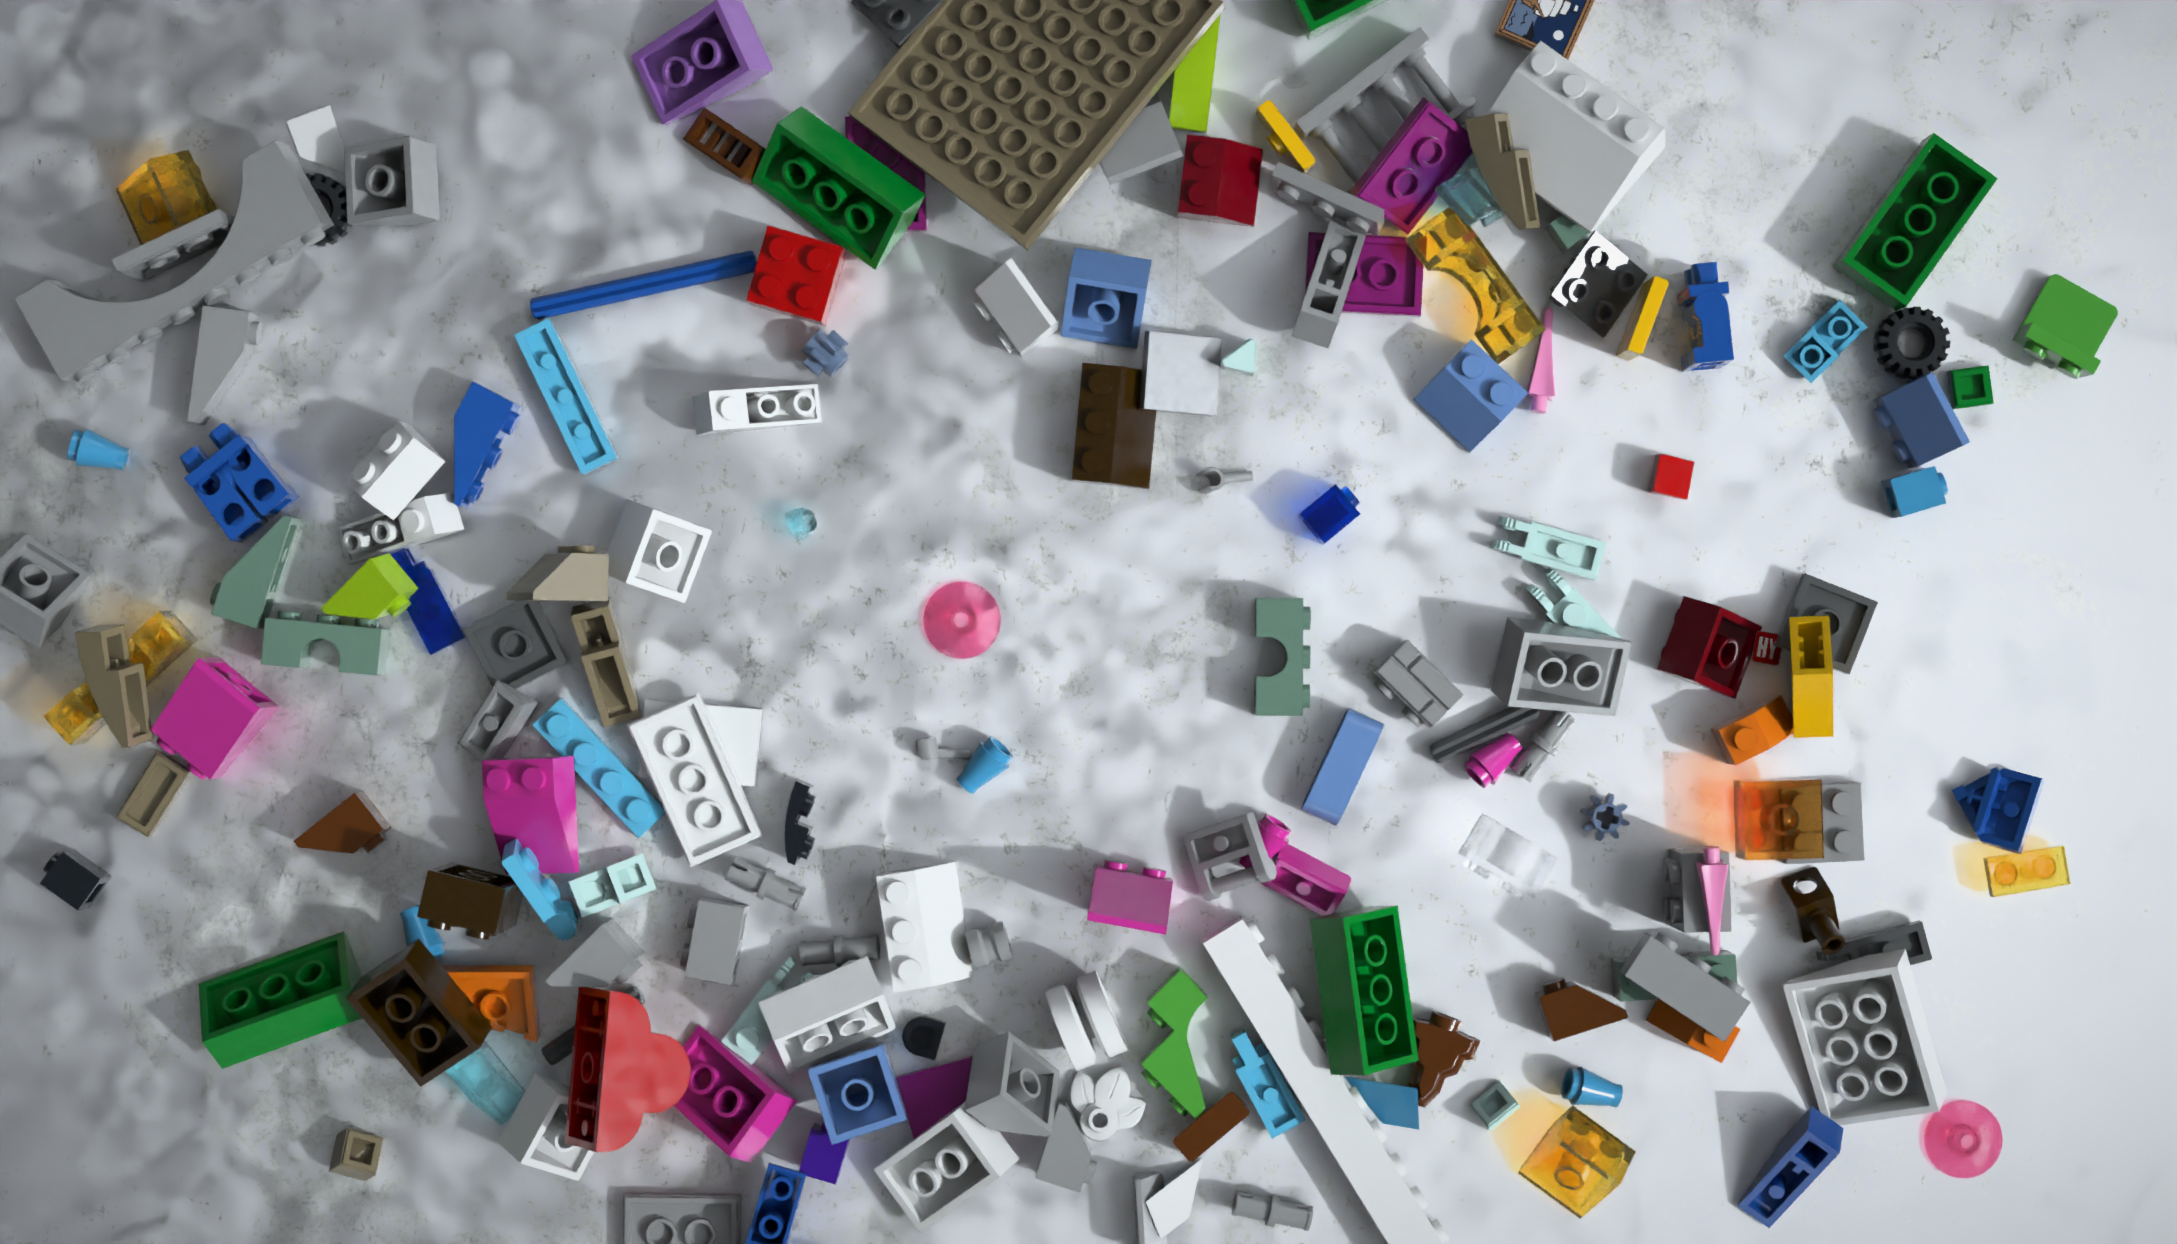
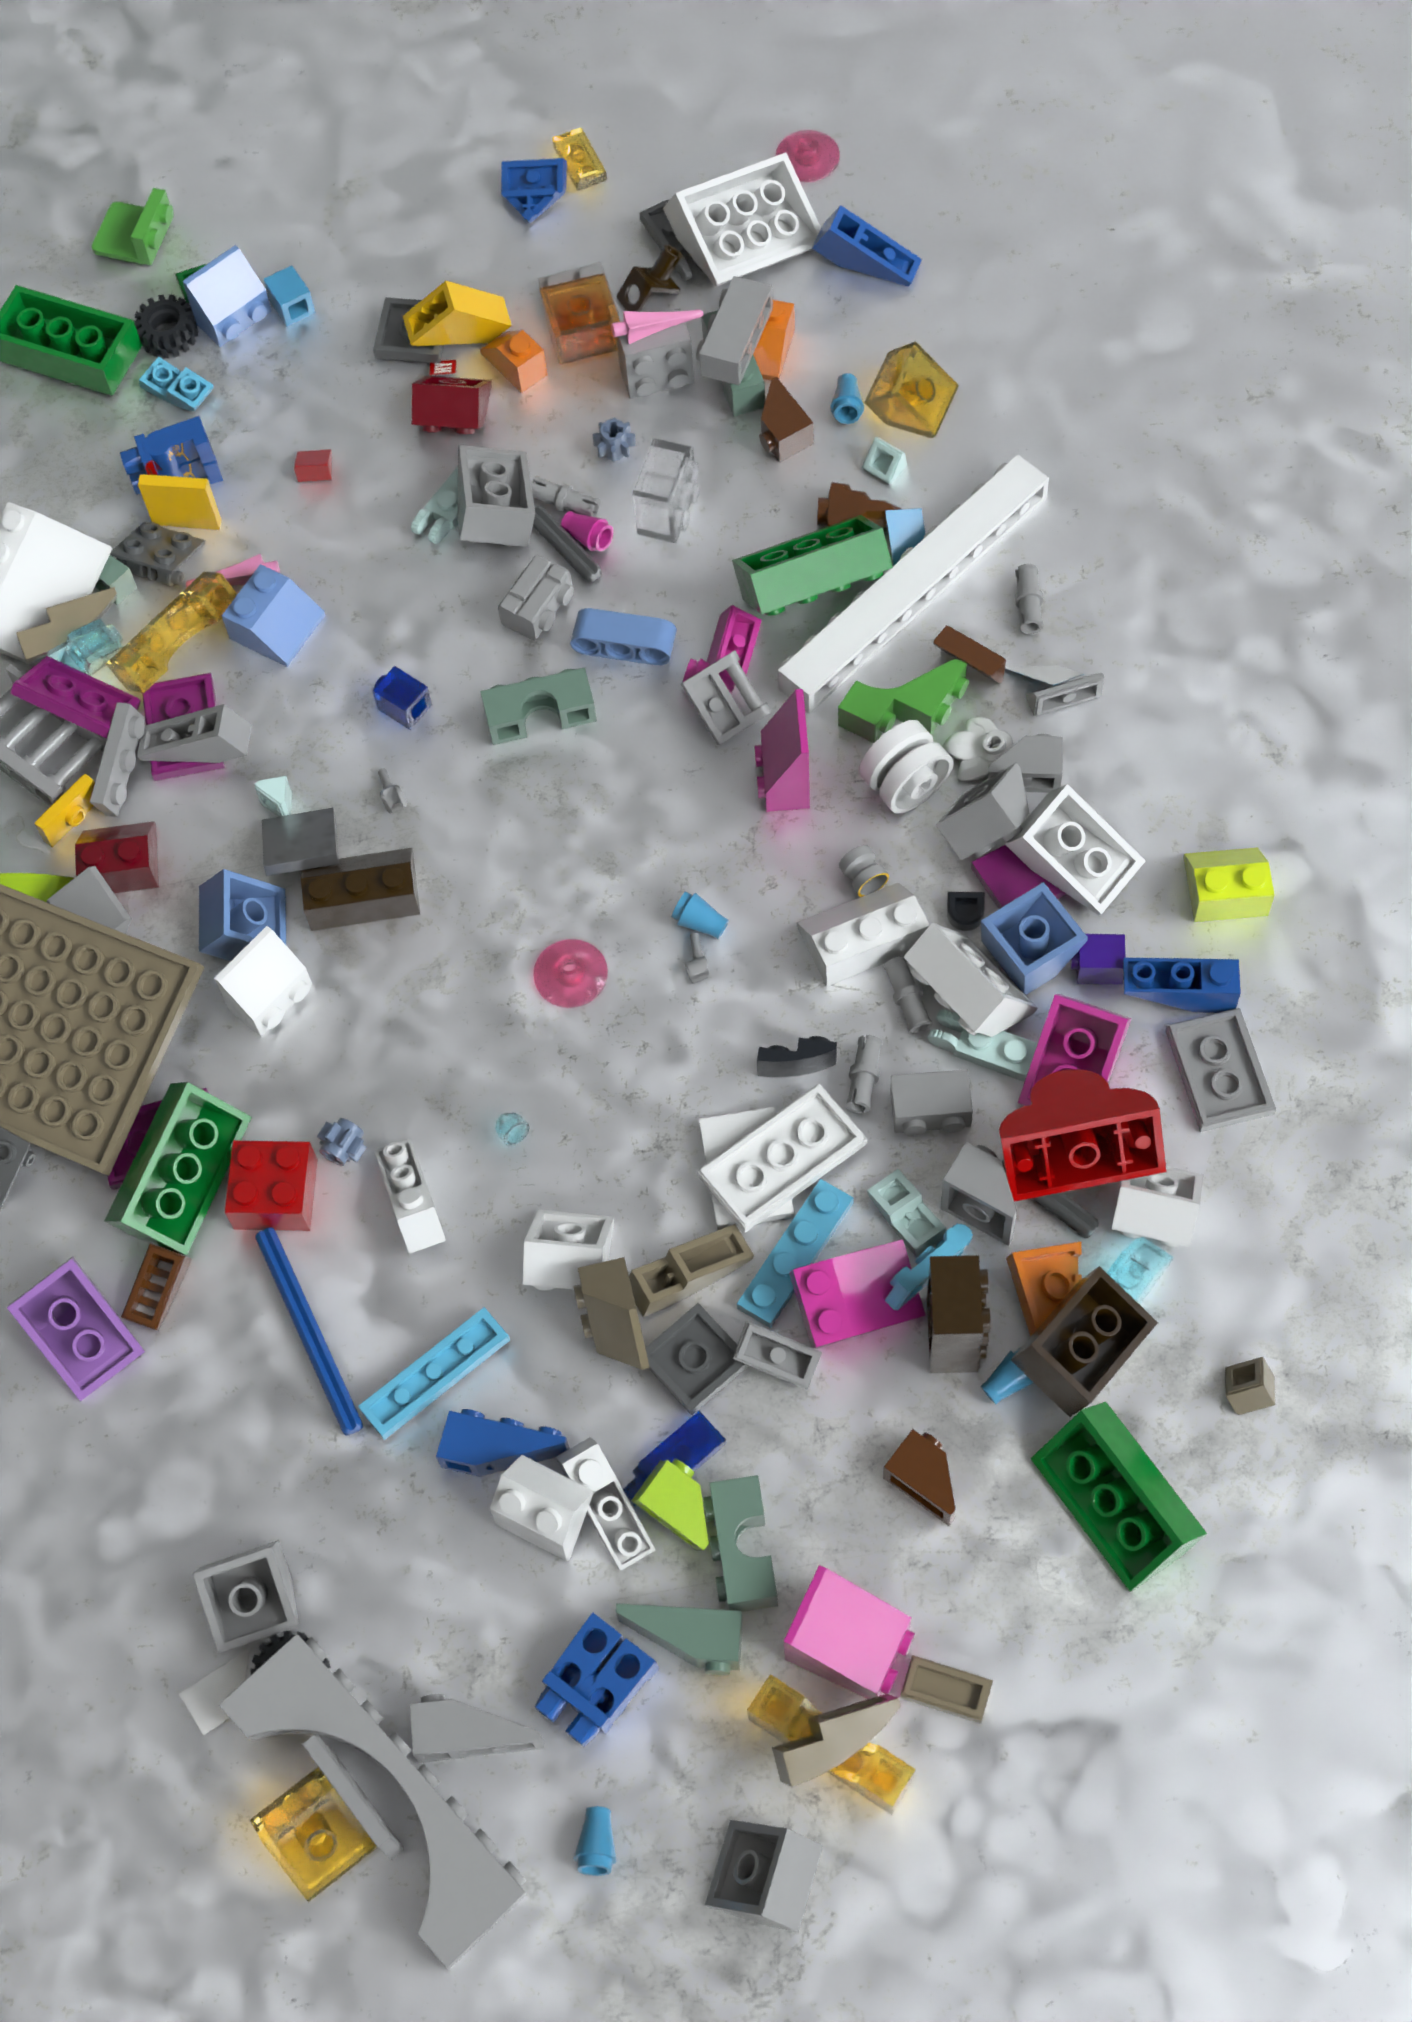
camera: 95 degrees left, 25 degrees down
black brick [40,849,112,911] -> none
medium azure hinge [1231,1029,1306,1138] -> none
light aqua hinge [1491,516,1606,580] -> none

